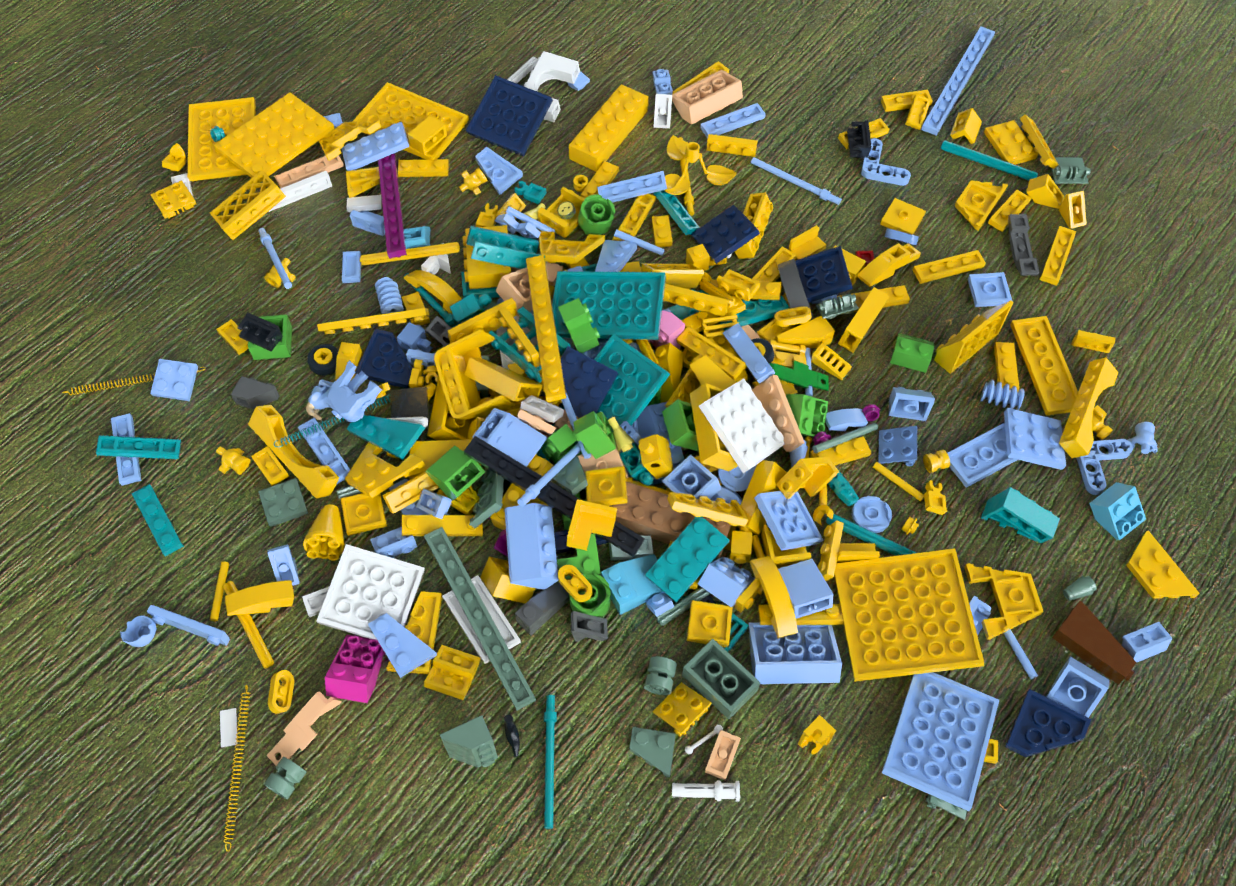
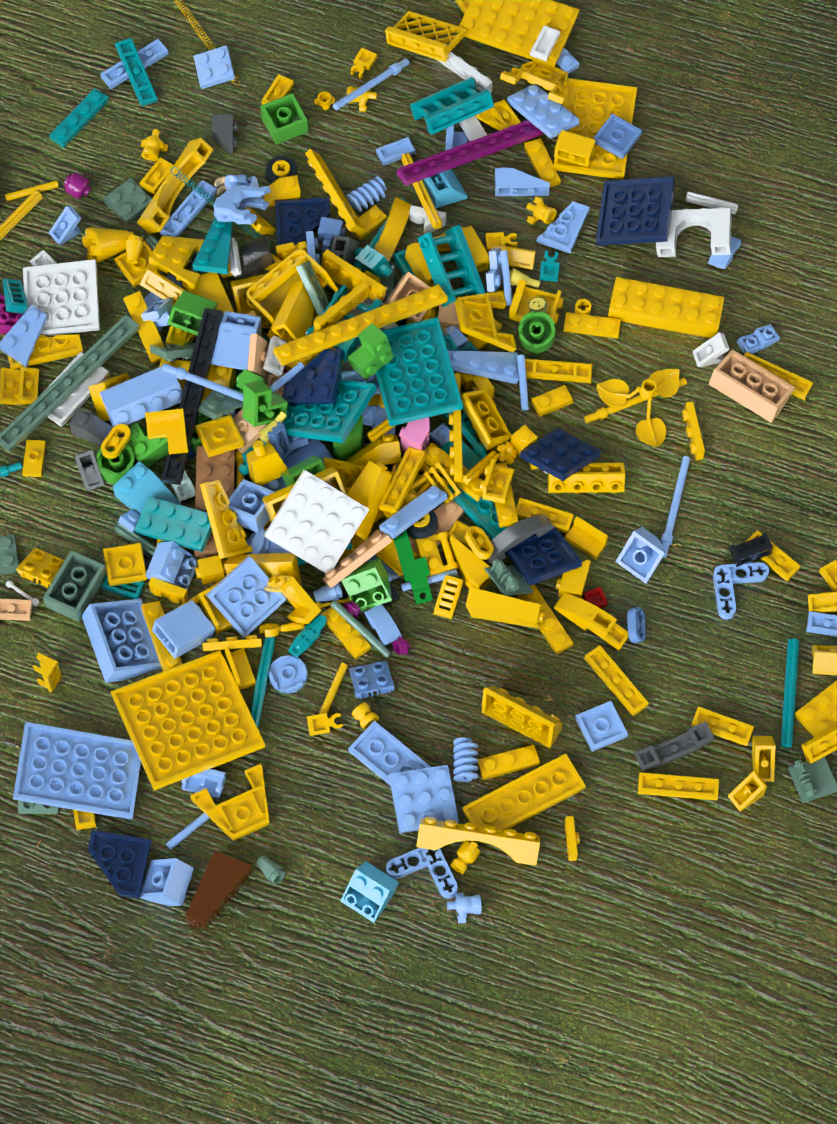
camera: 70 degrees right, 5 degrees up
yellow slope [225,580,294,616] -> none
black hinge [238,312,283,351] -> none
light nougat plate [274,155,344,189] -> none
light blue bracket [370,527,417,558] -> none
light blue plate [597,171,667,202] -> none
sand green wheel [644,656,677,695] -> none
teal plate [653,190,700,235] -> none
light blue plate [700,103,765,139] -> none
yellow slope [750,556,798,638] -> none
yellow plate [880,198,926,235] -> none
light blue slope [888,387,935,421] -> none
bright green slope [890,333,934,373] -> none
yellow plate [901,516,919,535] -> none
yellow wing [955,180,1008,231] -> none
teal wedge [981,487,1060,543] -> none
light blue hinge [1121,622,1172,663] -> none
yellow wing [1126,530,1200,598] -> none
none -> teal slope [3,278,28,314]
none -> yellow plate [22,440,46,477]
none -> magenta head [63,172,91,199]
none -> yellow cone [126,235,144,264]
none -> sand green tile [296,260,329,316]
none -> yellow plate [314,91,335,110]
none -> yellow plate [351,48,377,79]
none -> teal fence [410,77,494,135]
none -> light blue slope [495,167,550,196]
none -> white tile [530,25,560,61]
none -> medium blue plate [593,114,642,159]
none -> light blue slope [615,527,666,583]

